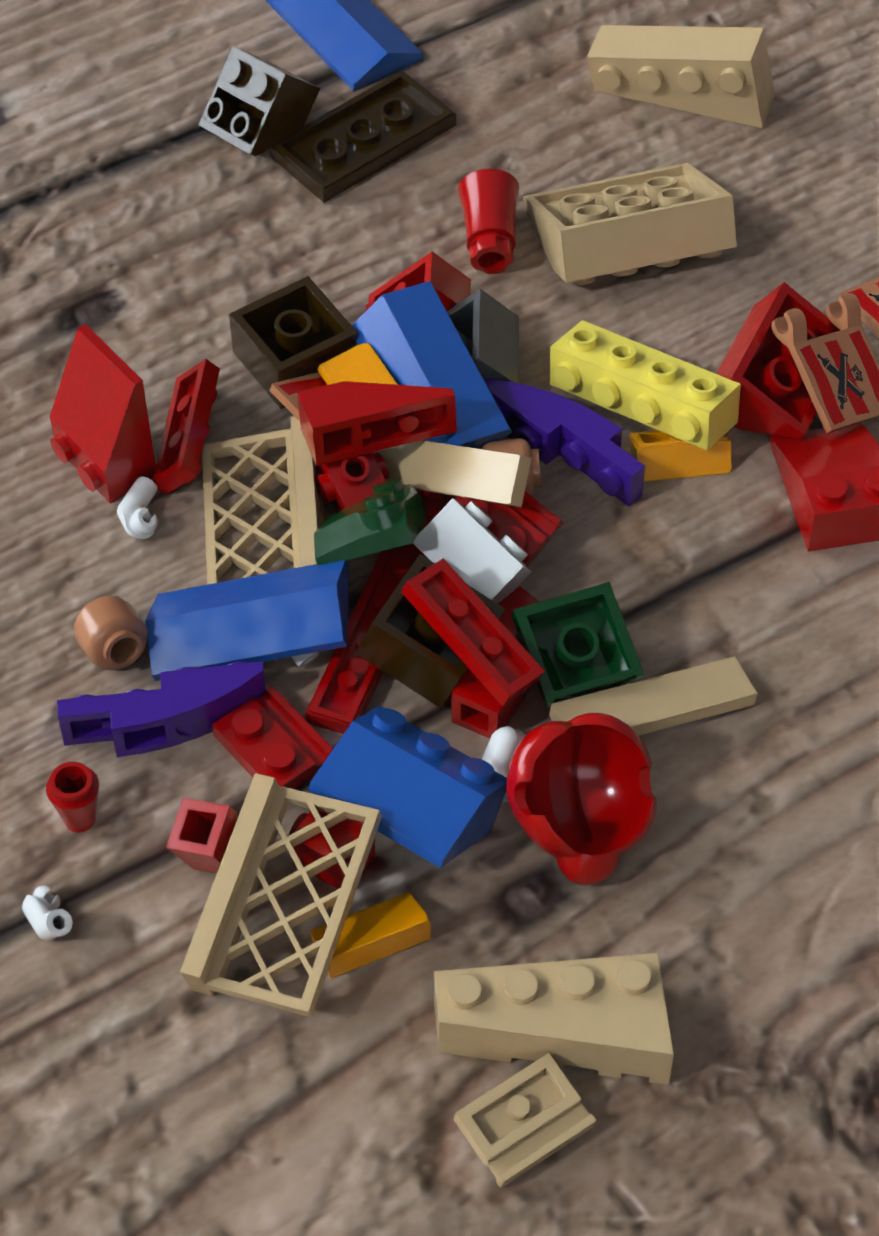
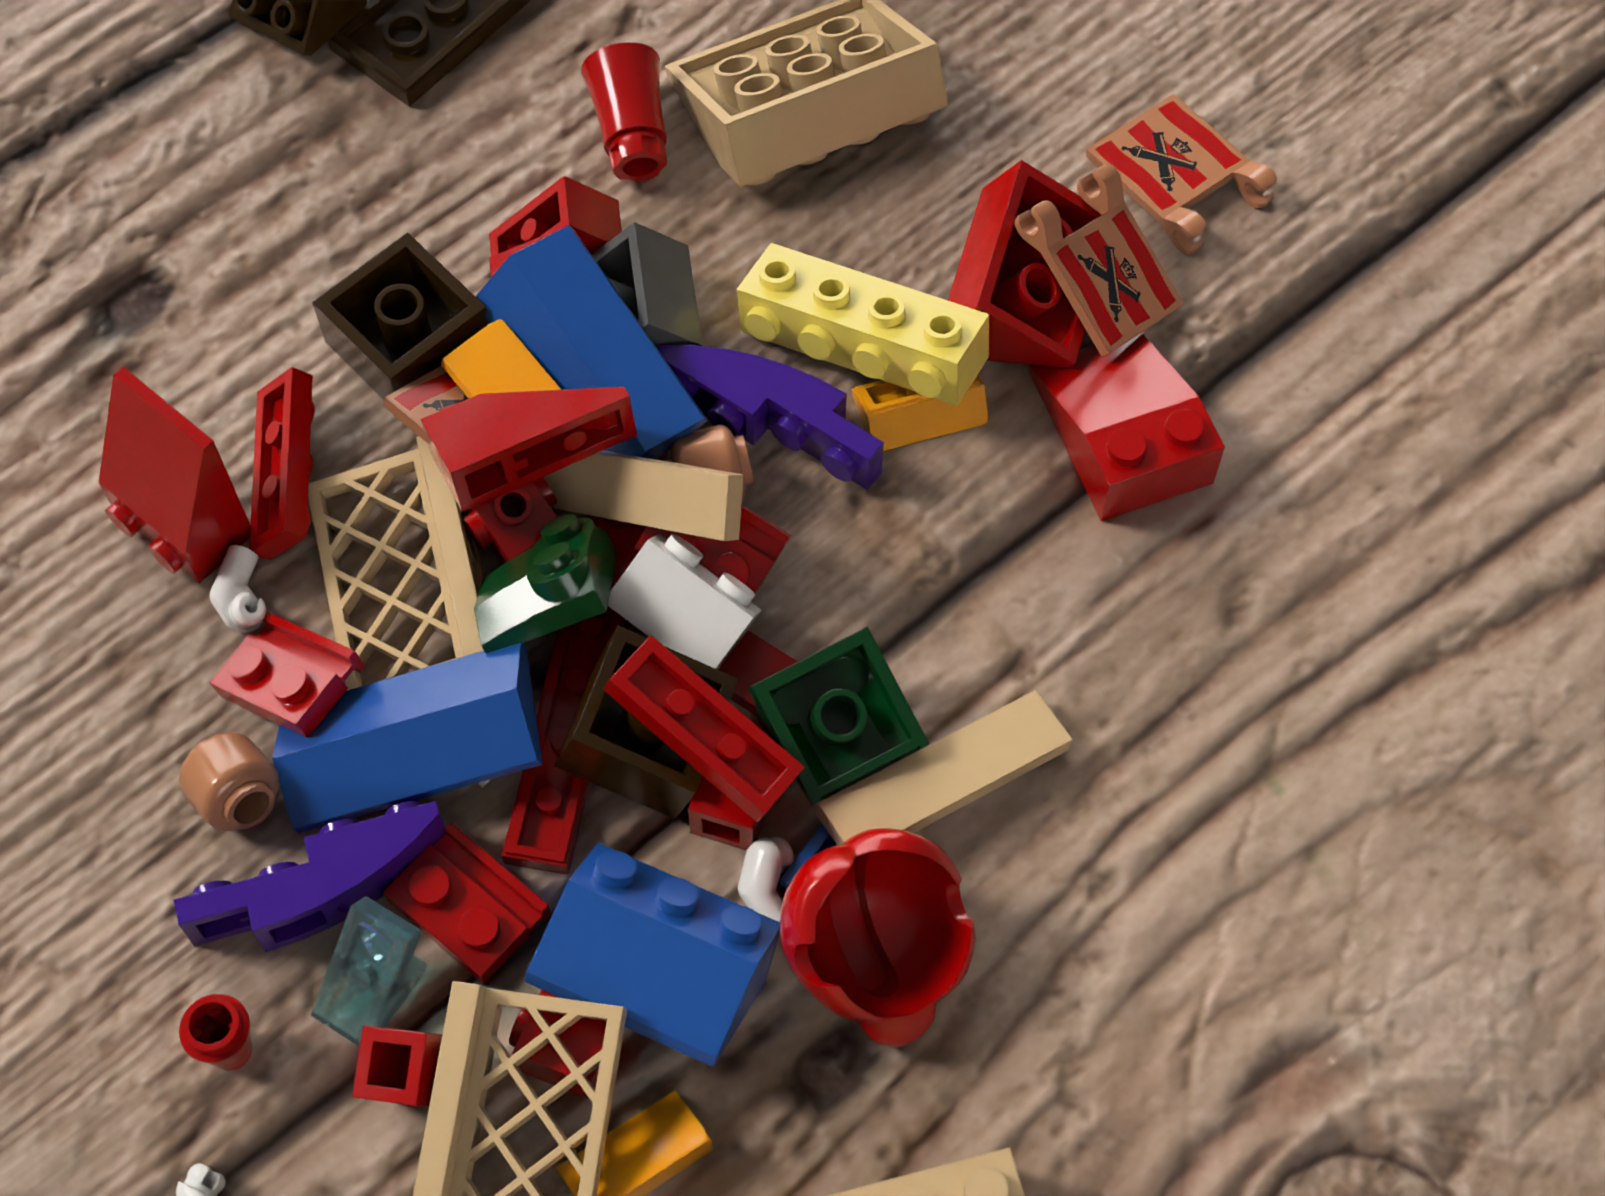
camera: 10 degrees left, 10 degrees up
none -> red plate [209,612,366,738]
none -> clear light blue slope [310,896,427,1047]

